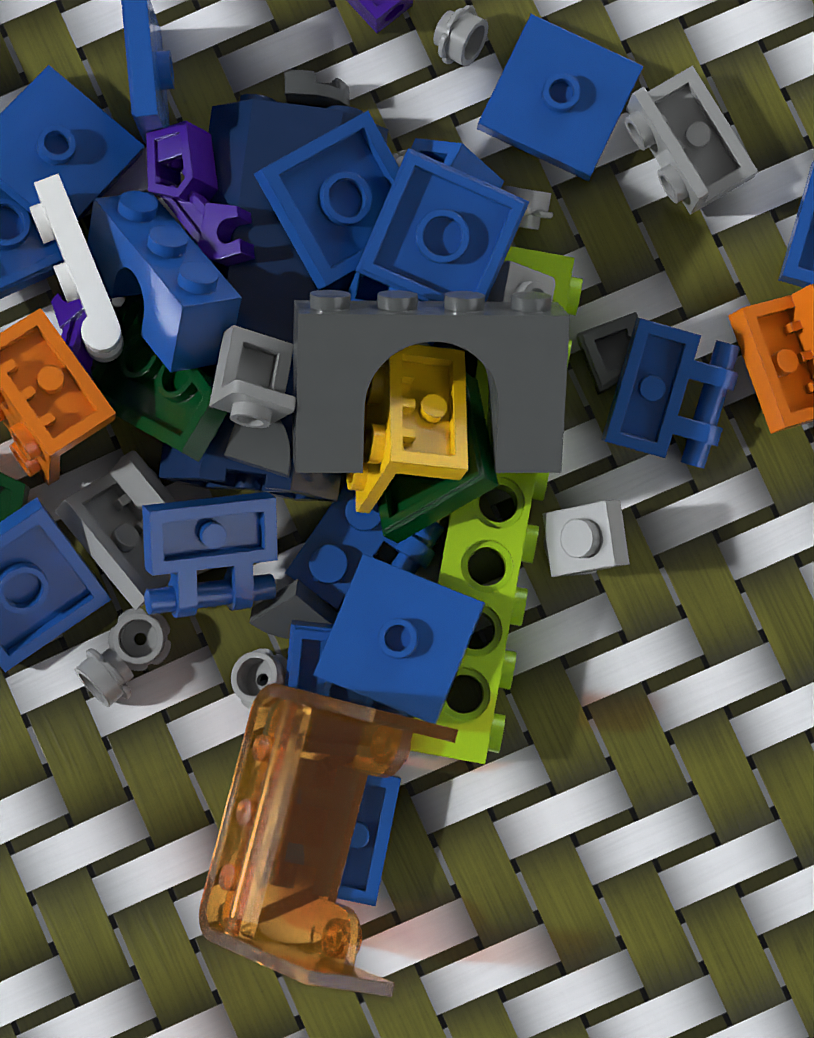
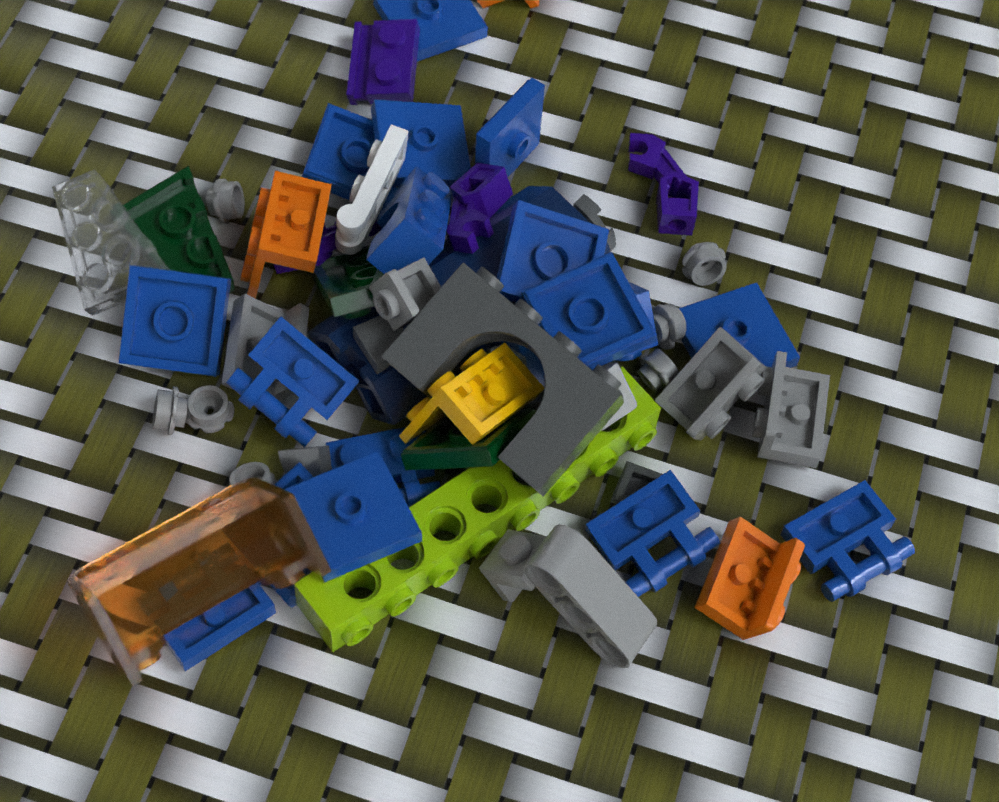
camera: 40 degrees right, 25 degrees down
none -> light grey beam [524,524,658,669]
none -> light grey plate [651,303,687,350]
none -> light grey bracket [654,327,767,441]

